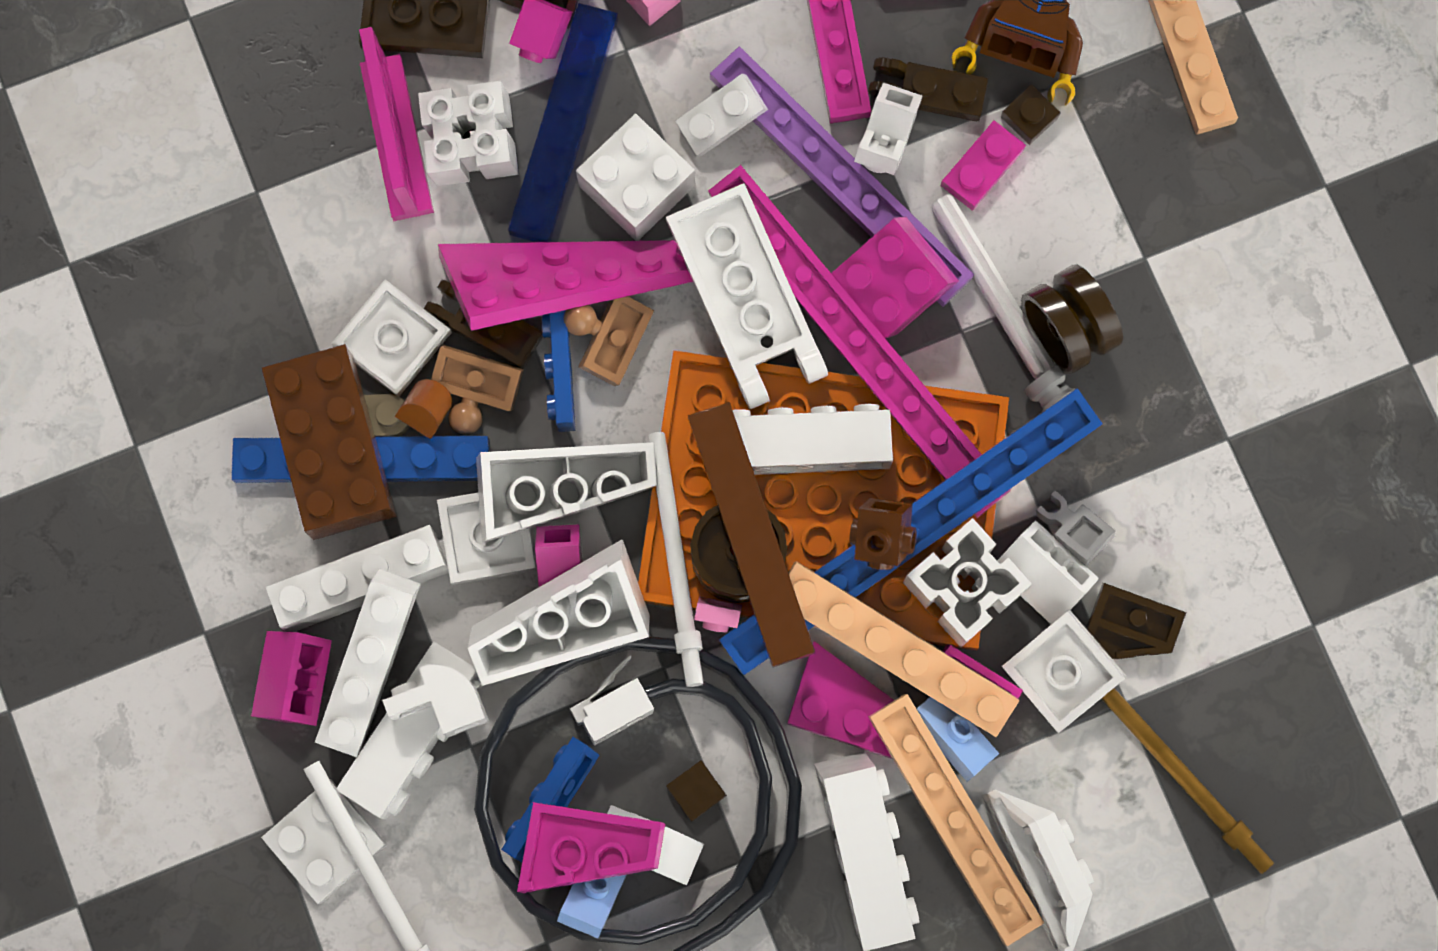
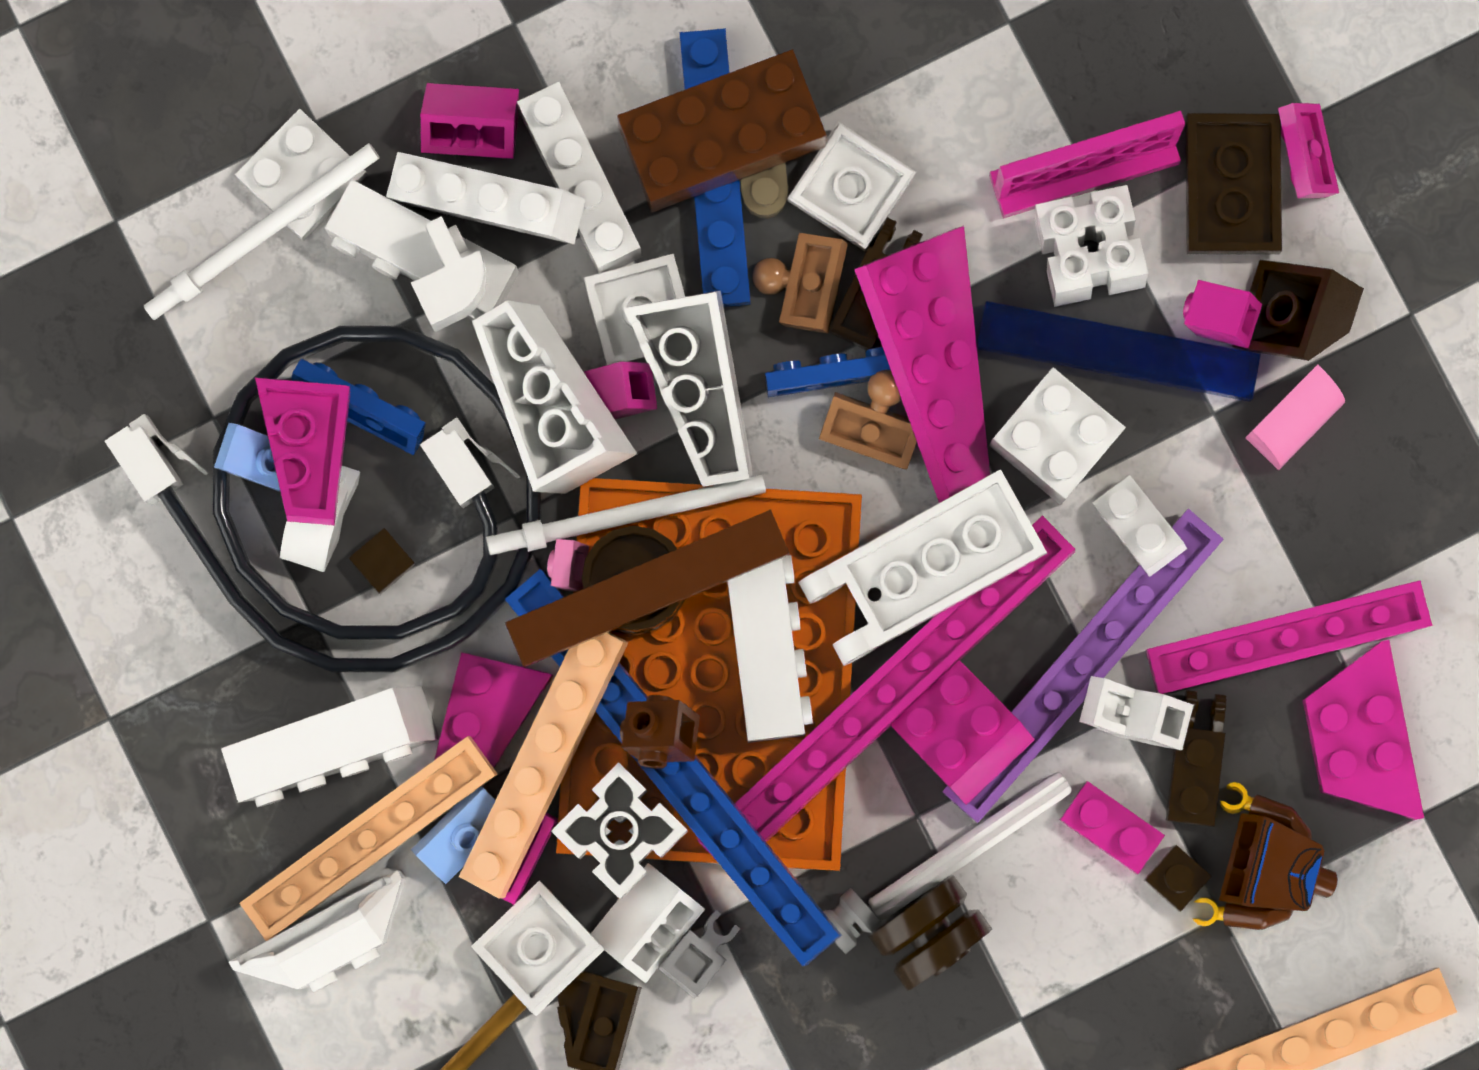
camera: 85 degrees right, 5 degrees up
dark orange brick [394,379,452,439] -> none

